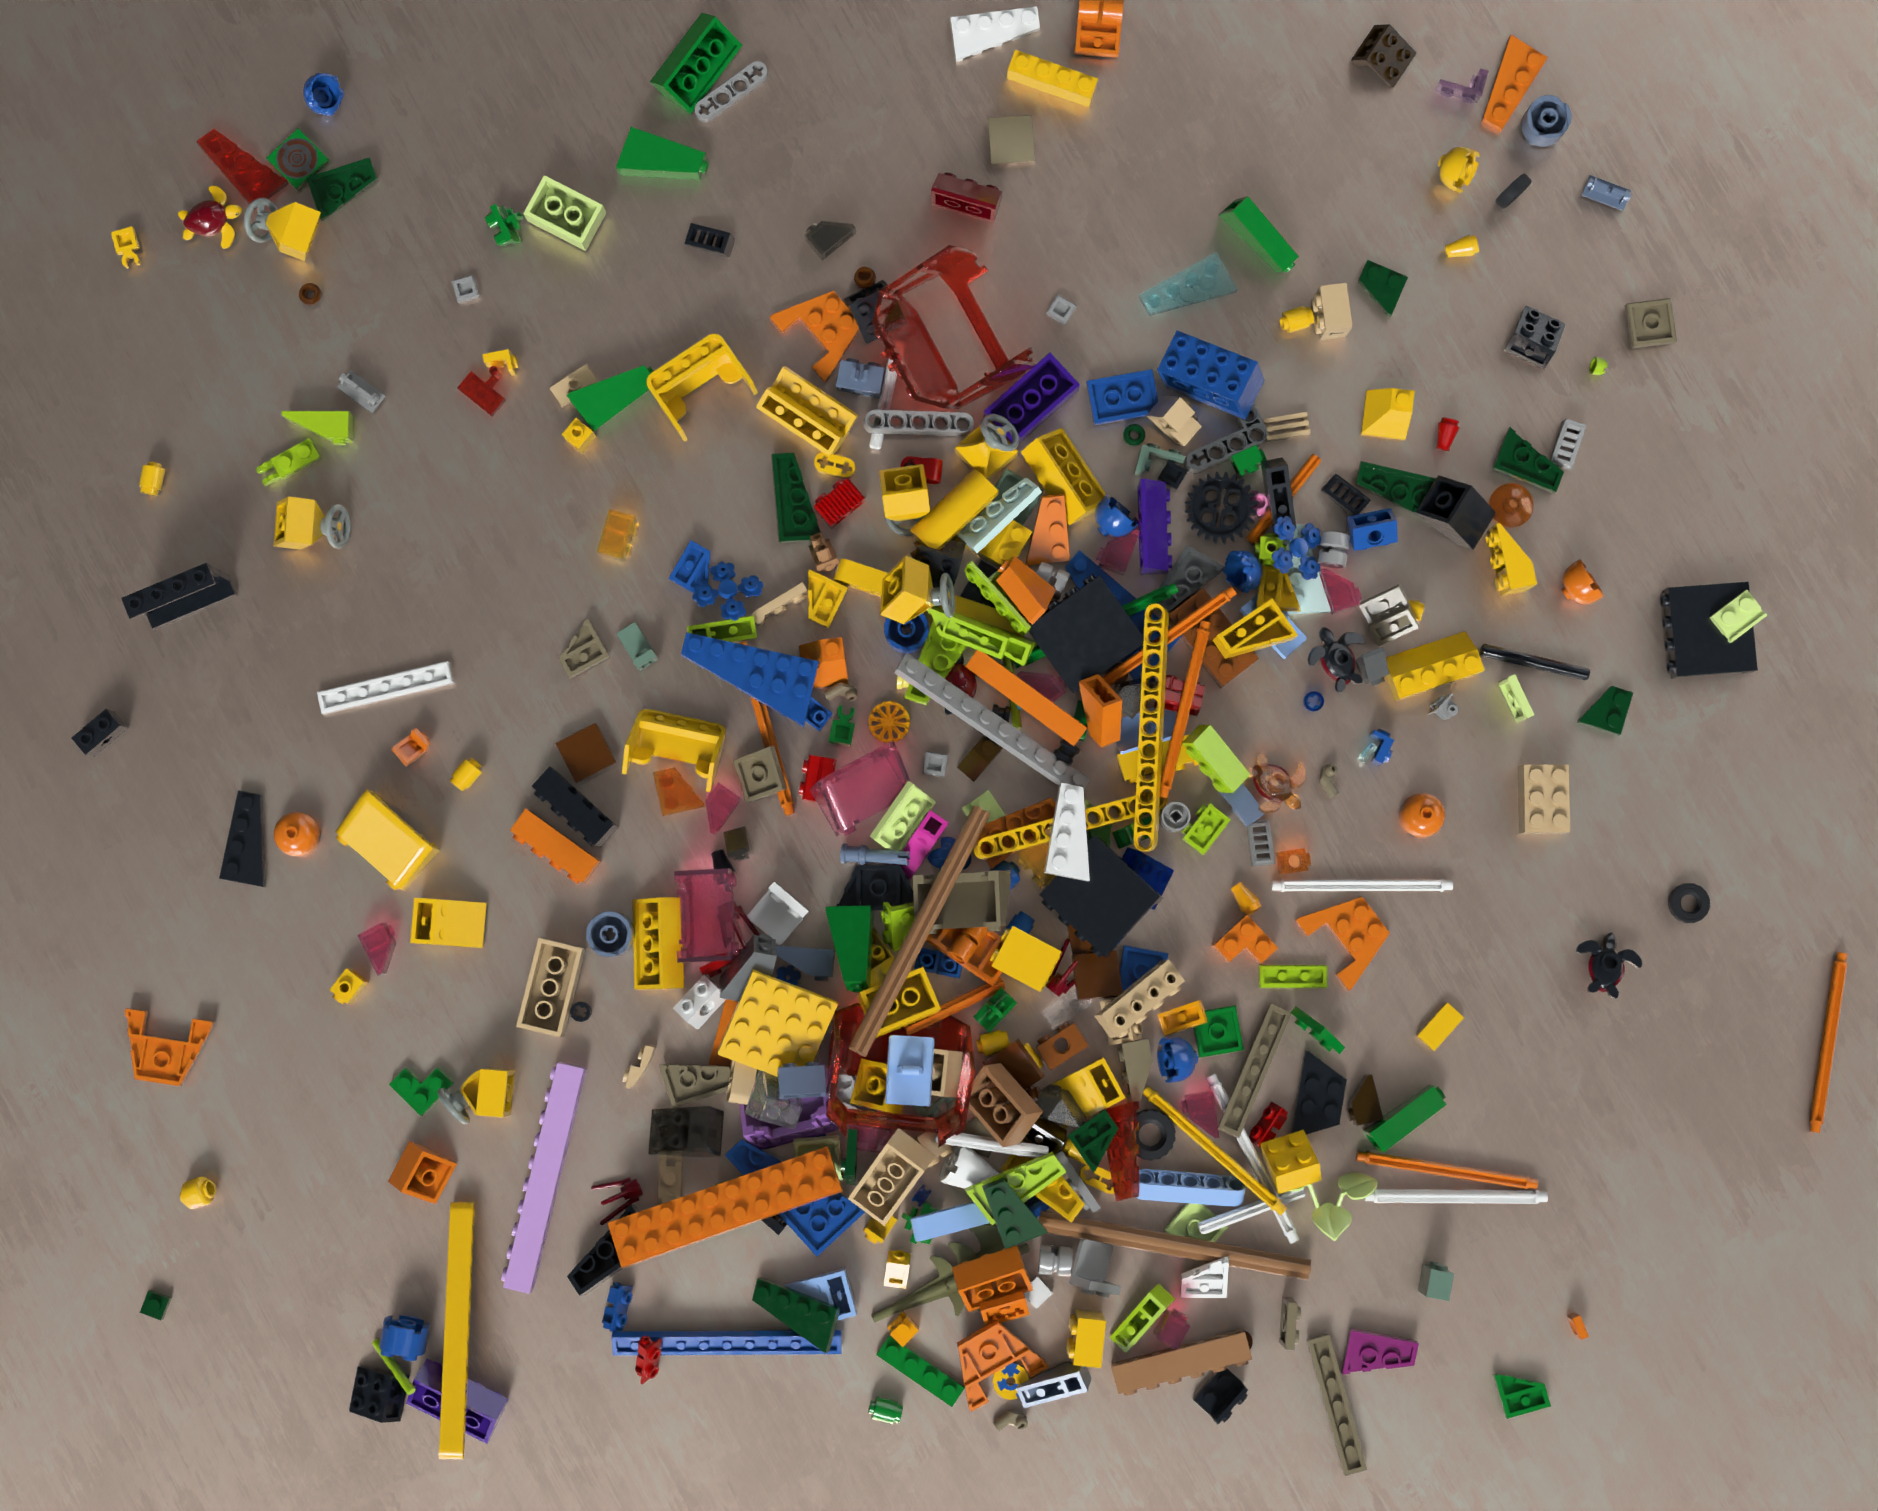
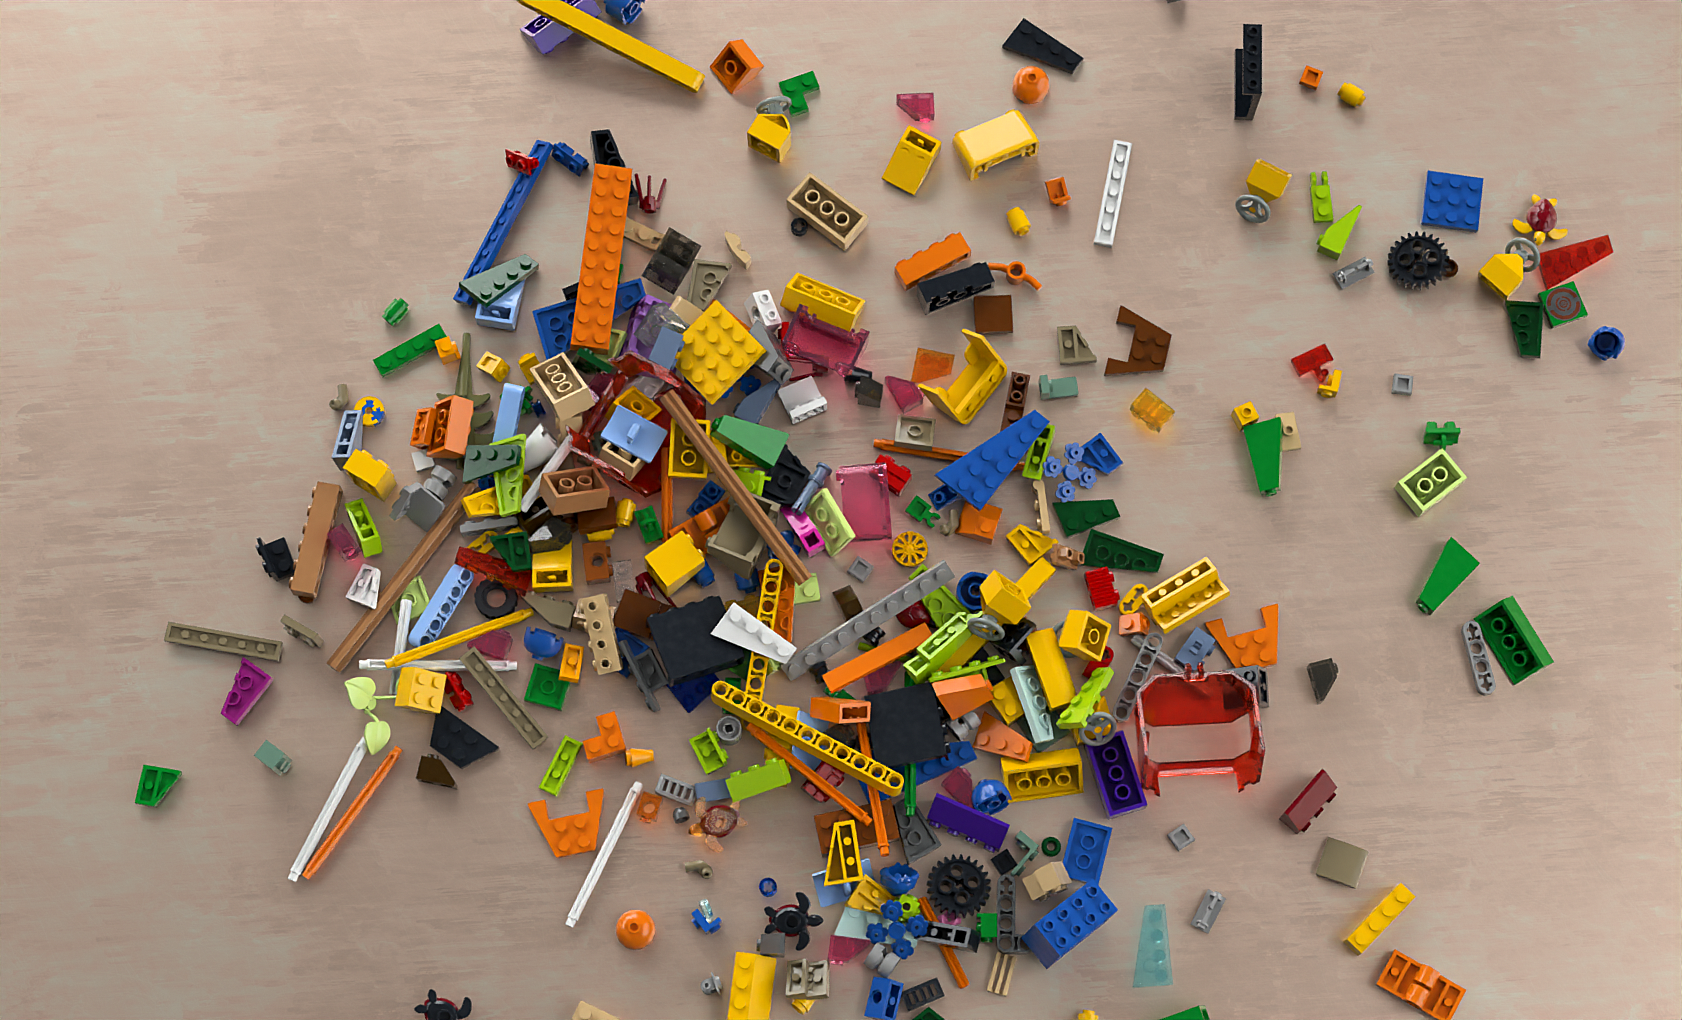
camera: 115 degrees right, 10 degrees down
yellow plate [111,226,141,269] -> none
yellow brick [330,968,369,1004] -> none
lavender brick [501,1062,587,1294] -> none
sand blue brick [586,911,635,957] -> none
yellow windscreen [647,334,758,442] -> none
black slope [684,223,735,258] -> none
reddish brown plate [854,267,876,289] -> none
white wing [950,6,1040,62] -> none
orange wing [957,1320,1049,1412] -> none
green plate [1290,1006,1345,1054] -> none
green slope [1362,1085,1447,1152] -> none
yellow tile [1416,1002,1464,1051] -> none
orange tile [1567,1312,1589,1340] -> none
none -> dark grey bracket [619,640,668,712]
none -> dark grey hinge [673,807,690,824]
none -> orange piece [988,261,1042,291]
none -> reddish brown slope [1000,372,1030,432]
none -> dark green wing [1052,499,1120,538]
none -> lime wing [1056,667,1114,729]
none -> reddish brown wing [1104,305,1172,376]
none -> orange bracket [1119,613,1150,636]
none -> light grey hinge [1191,889,1226,934]
none -> orange plate [1299,65,1323,90]
none -> black gear [1387,231,1449,290]
none -> blue plate [1421,170,1484,233]

